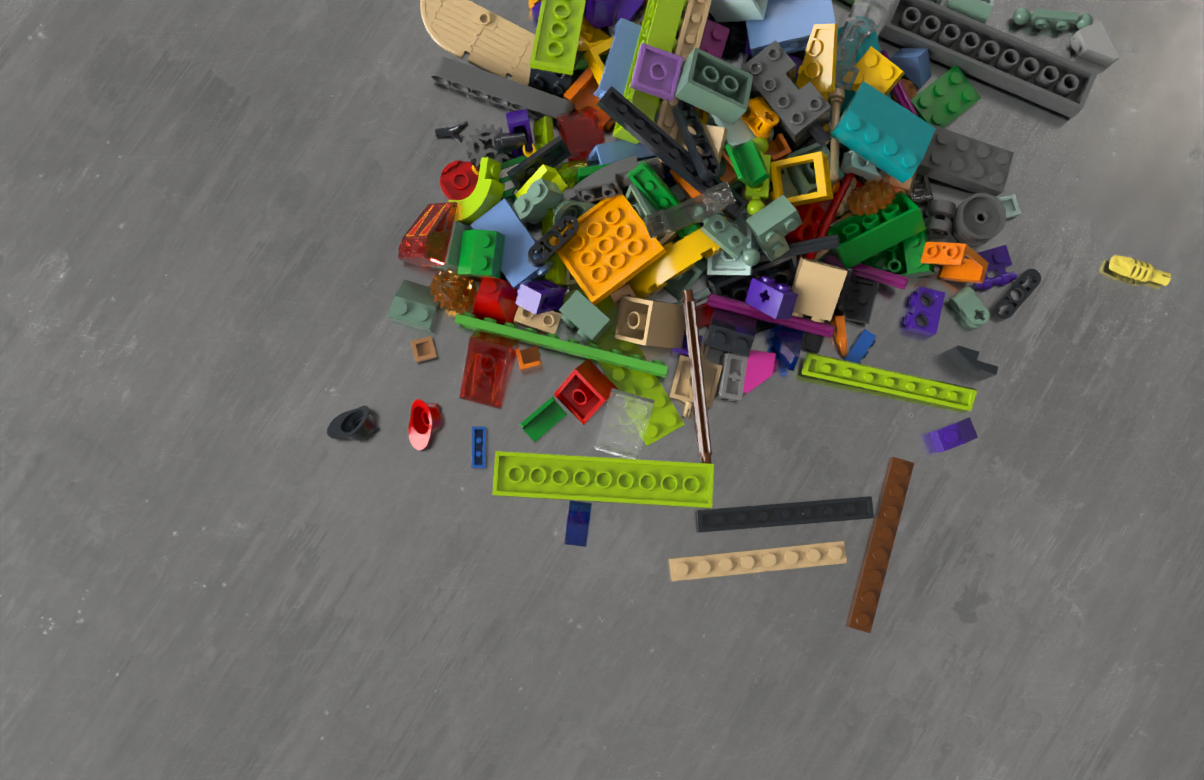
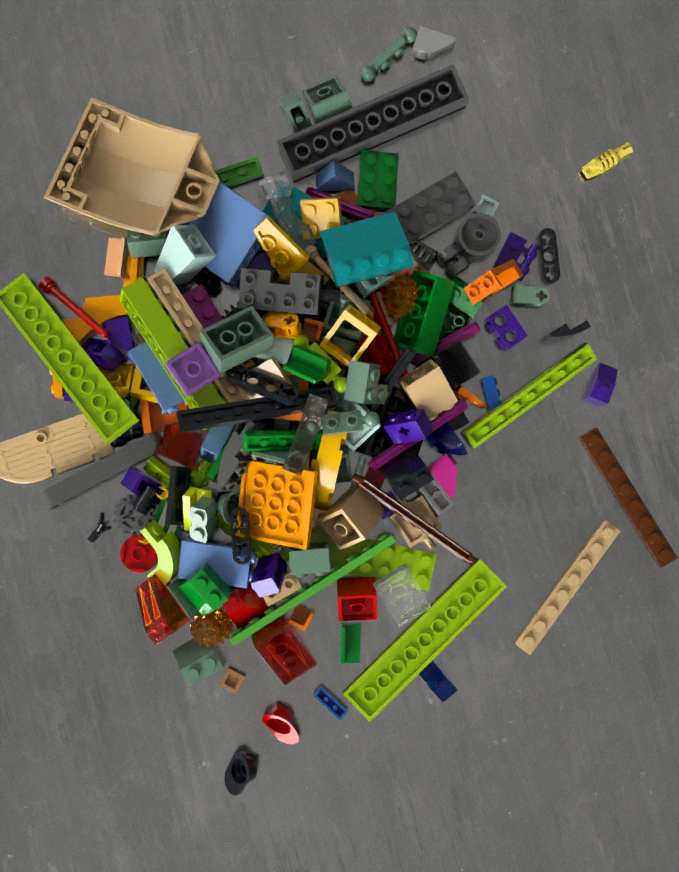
camera: 45 degrees left, 5 degrees up
black plate [696,496,874,533] -> none

